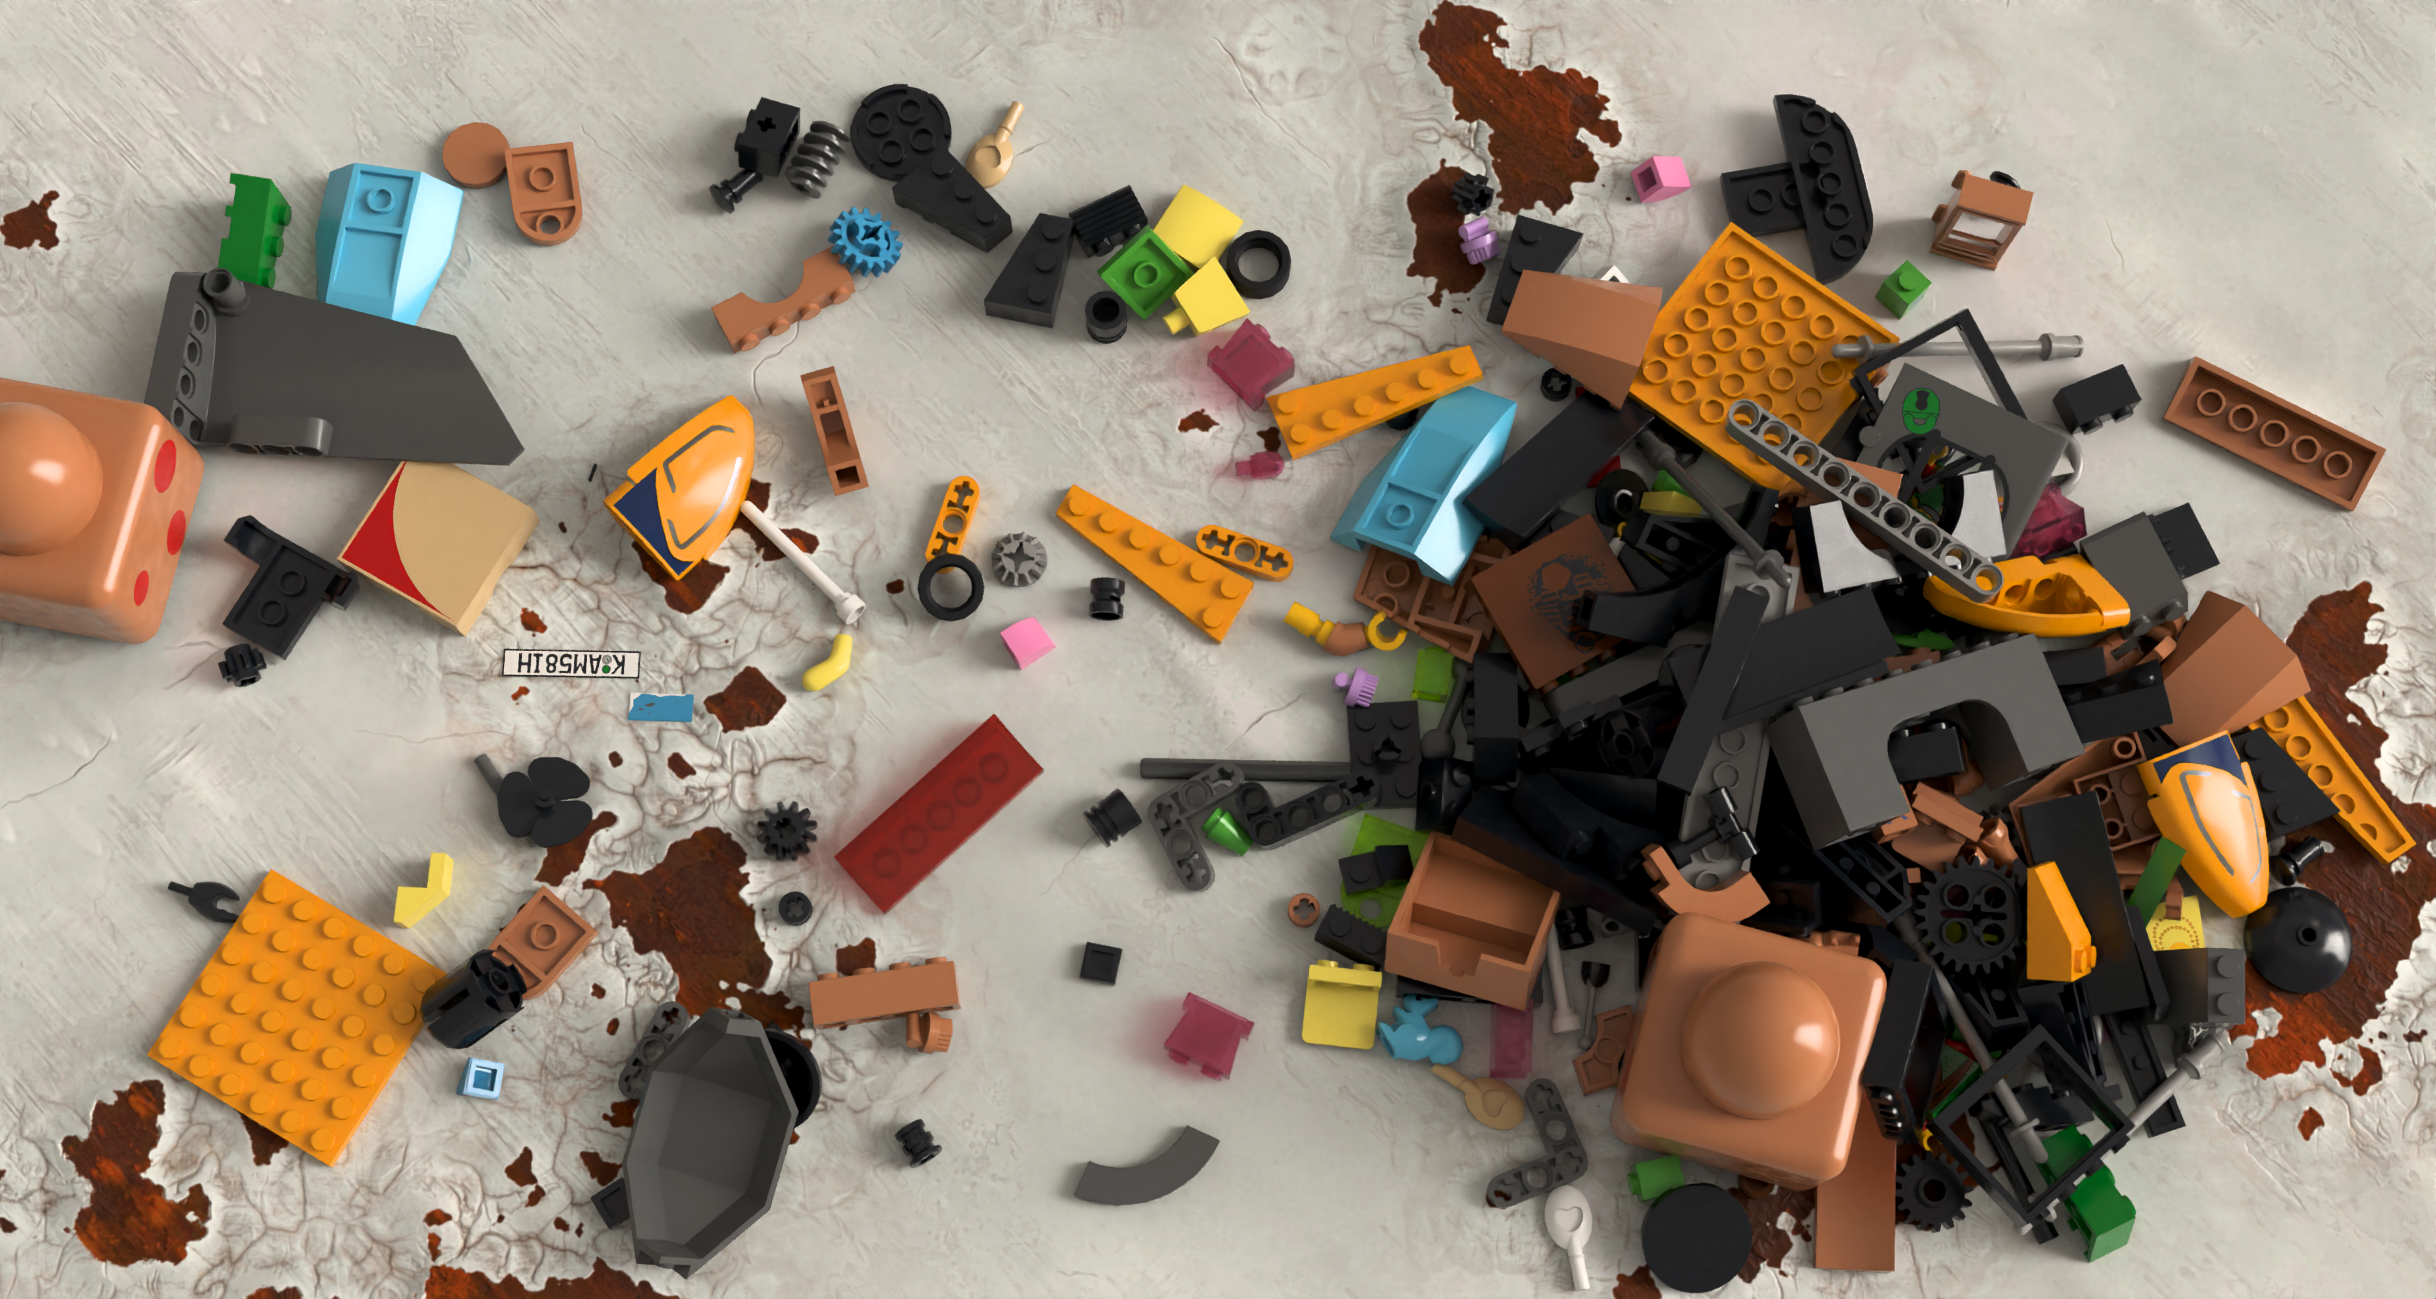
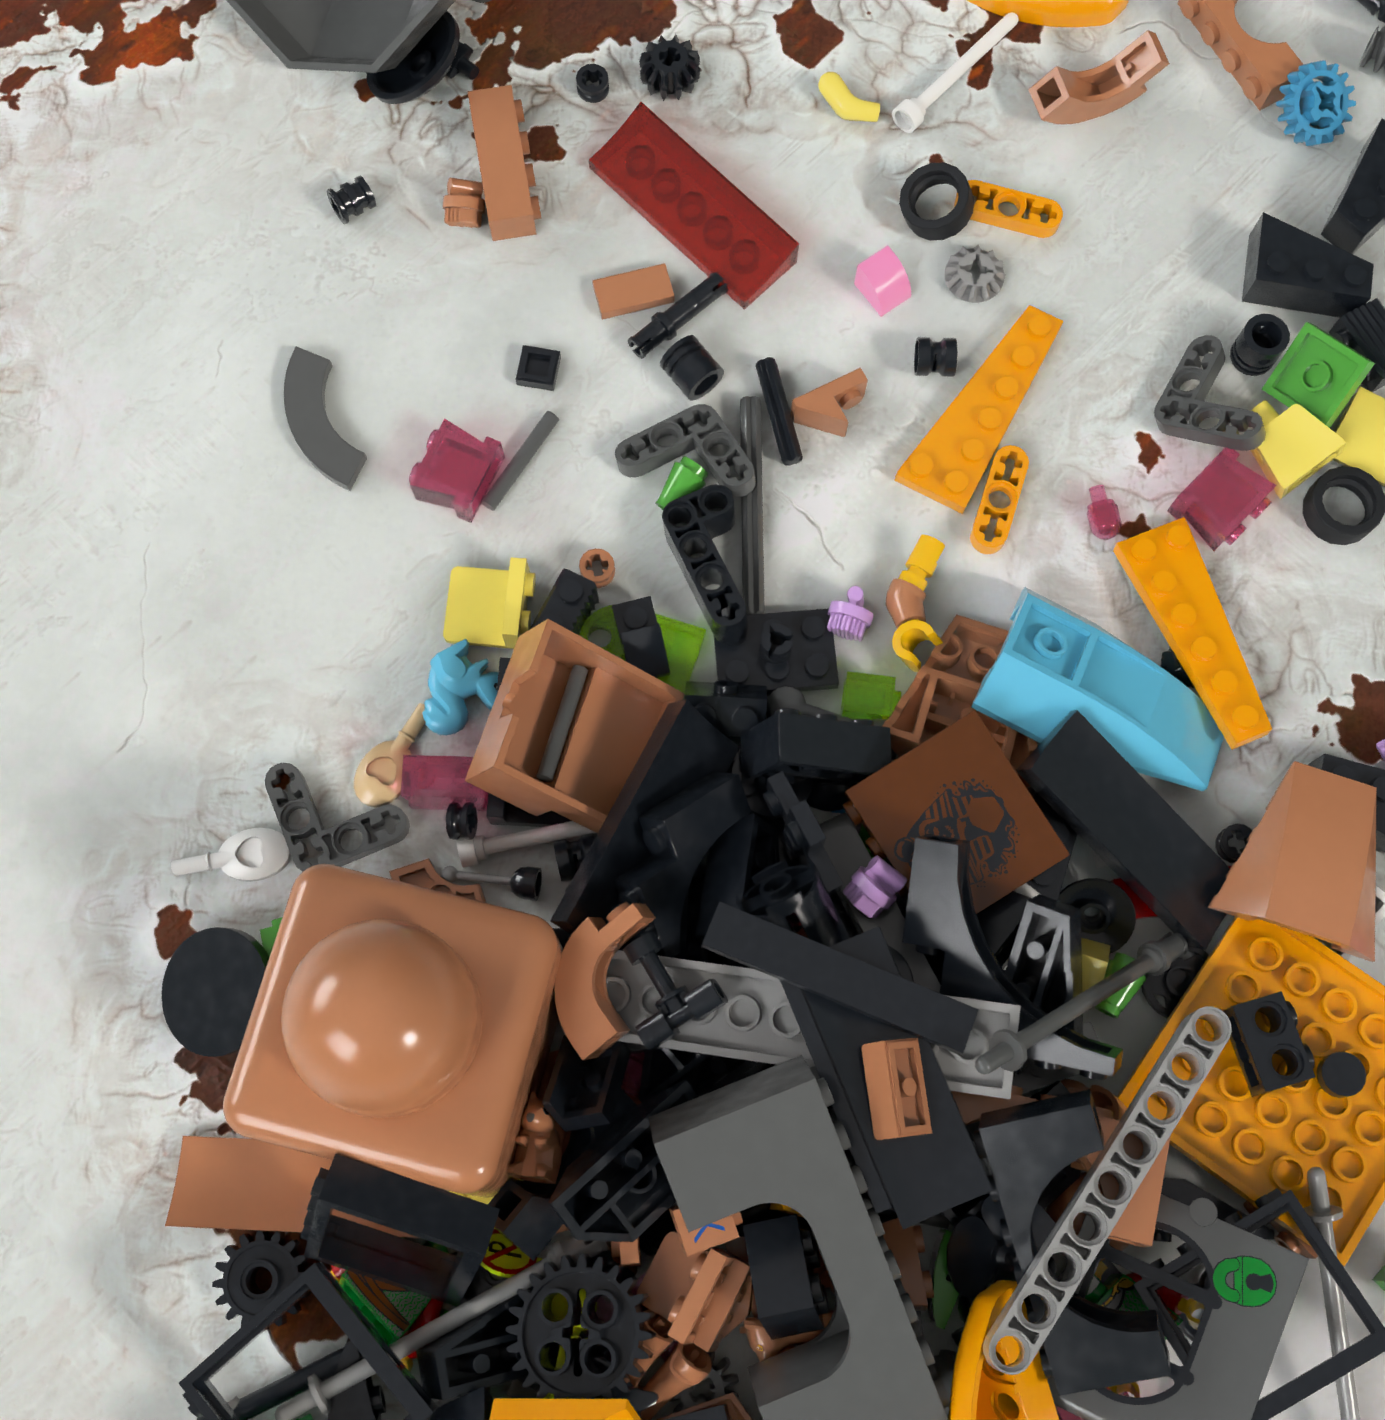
camera: 90 degrees right, 0 degrees up
none -> black bush [446,802,478,840]
none -> dark grey bar [481,411,559,511]
none -> dark grey bar [536,665,588,782]
none -> nougat tile [592,263,675,320]
none -> black pin [628,272,728,359]
none -> black axle [755,357,803,466]
none -> nougat slope [790,367,868,437]
none -> lavender piece [843,855,907,918]
none -> nougat slope [861,1038,932,1140]
none -> dark grey beam [1154,335,1266,451]
none -> black brick [1223,991,1316,1097]
none -> black tile [1317,1052,1366,1098]

